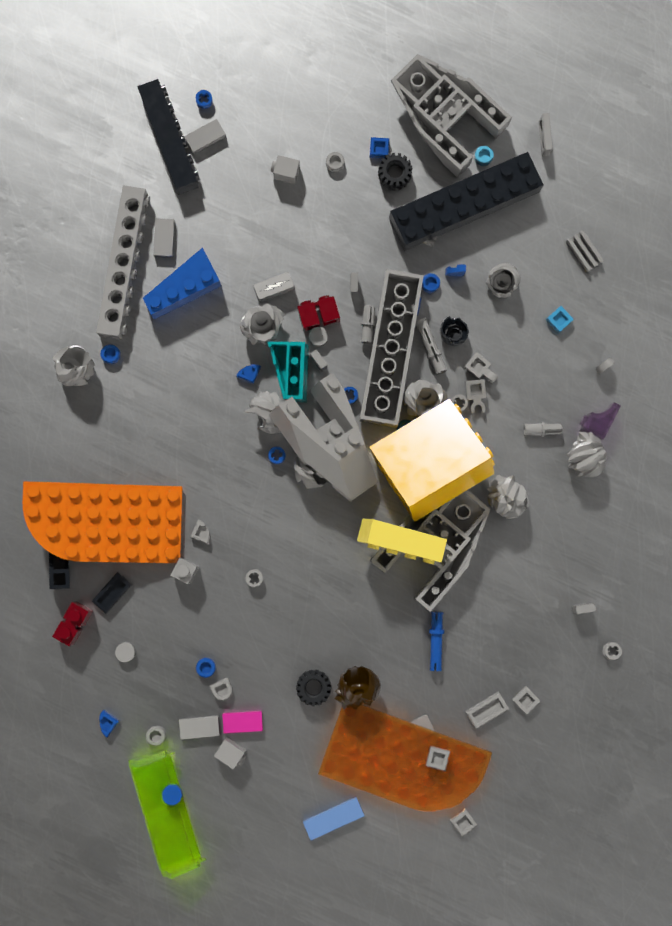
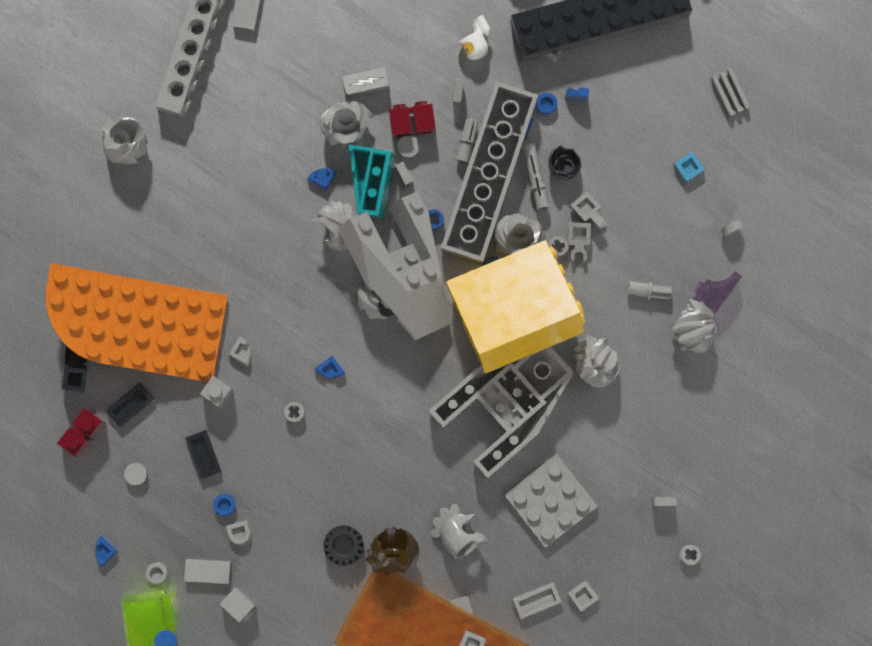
camera: 10 degrees right, 0 degrees up
blue tile [100,344,121,364] -> none
blue wedge [143,247,222,320] -> none
dark pink tile [223,711,263,733] -> none
blue bush [268,446,286,464] -> none
light yellow wedge [357,519,447,565] -> none
blue pin [429,611,444,671] -> none
light grey hair [486,263,521,298] -> none
none -> black tile [185,430,222,479]
none -> blue tile [315,356,346,378]
none -> light grey piece [431,504,488,559]
none -> white piece [457,15,490,60]
none -> light grey plate [504,454,598,548]

